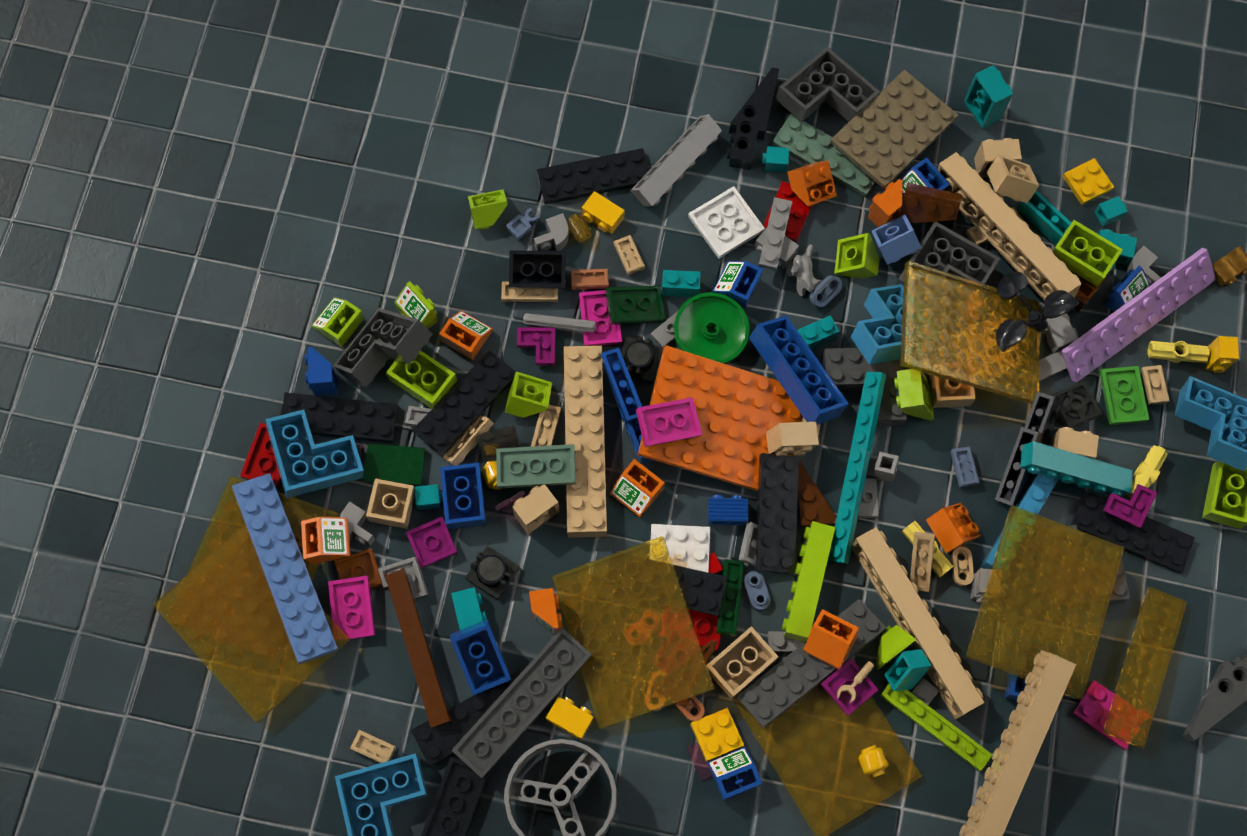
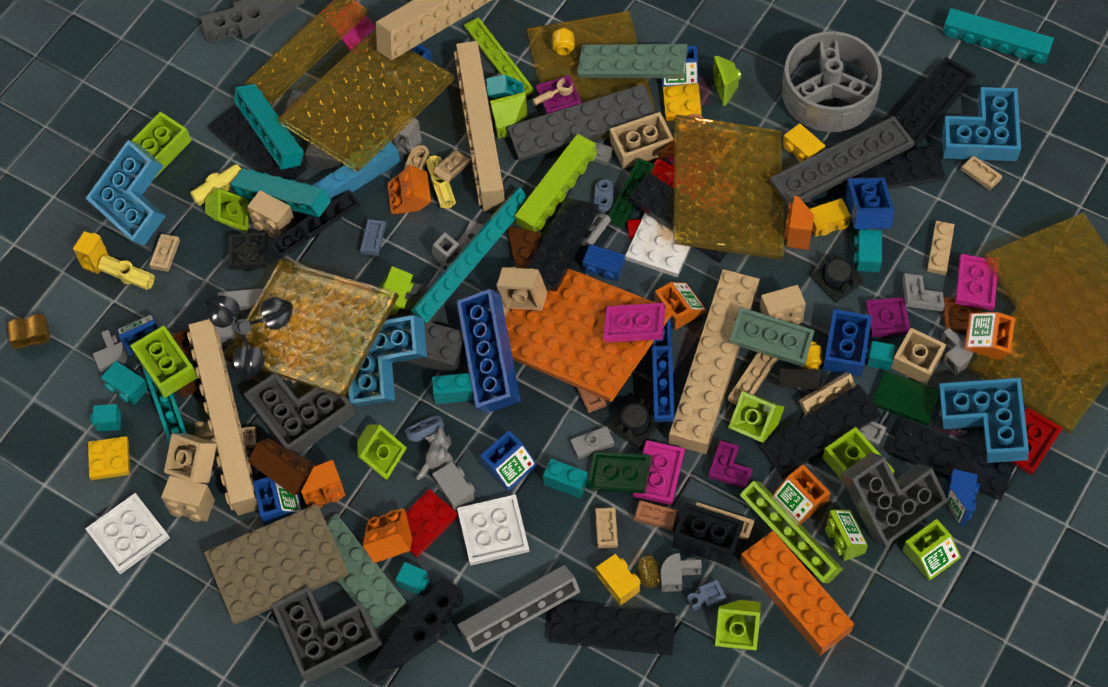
camera: 155 degrees left, 10 degrees down
medium blue plate [232,473,338,665] -> none
reddish brown tile [385,568,451,728] -> none
clear pink piece [495,489,526,511] -> none
light grey axle [523,313,596,332] -> none
green dish [674,292,749,364] -> none
light grey plate [758,197,792,271] -> none
orange slope [803,609,859,670] -> none
medium blue brick [872,214,922,265] -> none
teal brick [964,65,1013,129] -> none
lavender plate [1061,248,1216,383] -> none
bright green plate [1099,366,1149,425] -> none
magenta plate [1103,484,1157,528] -> none
none -> white plate [85,493,170,574]
none -> lime slope [205,188,249,232]
none -> teal brick [234,84,304,169]
none -> sand green plate [578,44,688,78]
none -> lime slope [713,56,741,106]
none -> lime brick [740,481,843,583]
none -> orange brick [740,531,854,656]
none -> yellow brick [810,198,851,237]
none -> tan plate [927,221,955,275]

